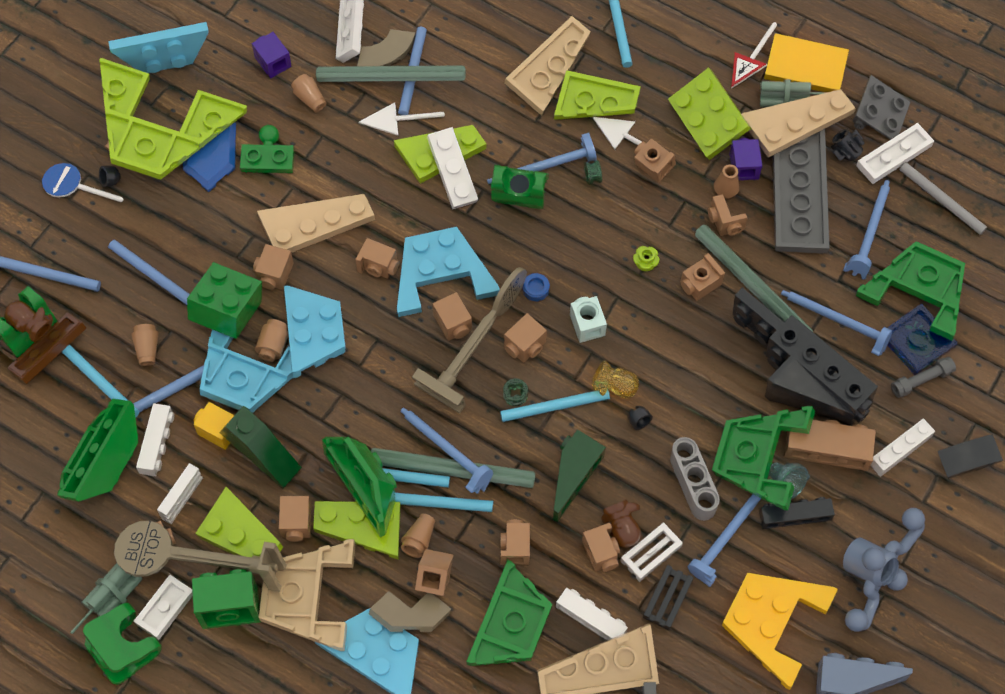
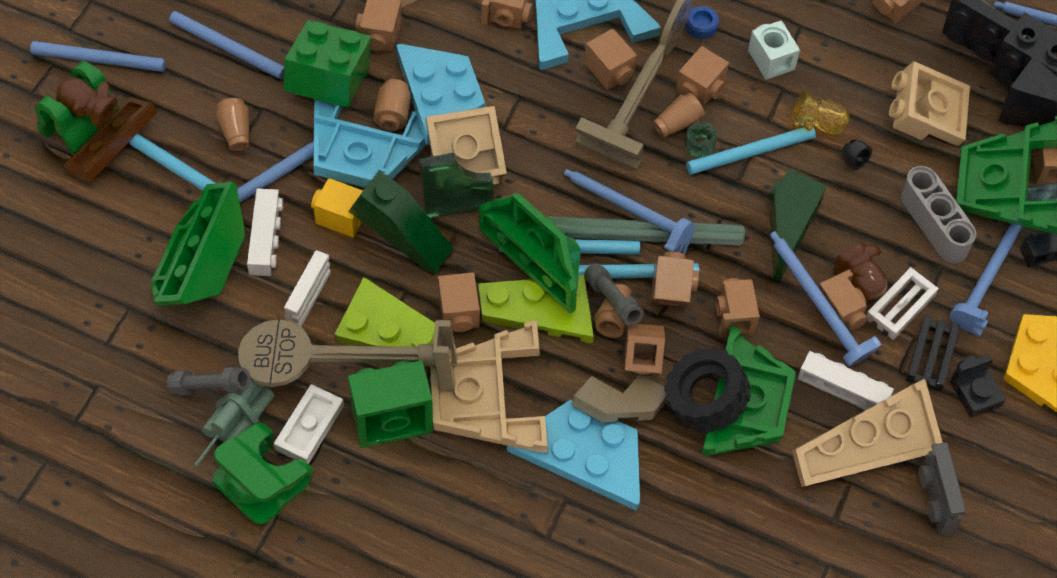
camera: 10 degrees left, 5 degrees down
none -> dark grey bar [167,366,250,396]
none -> clear green tile [419,153,494,218]
none -> tan plate [425,106,507,193]
none -> dark grey bar [584,264,644,326]
none -> medium nougat brick [650,252,699,308]
none -> medium nougat cone [652,93,704,138]
none -> black tyre [664,347,751,433]
none -> medium blue piece [770,231,882,367]
none -> tan plate [889,61,970,146]
none -> black bracket [950,354,1006,418]

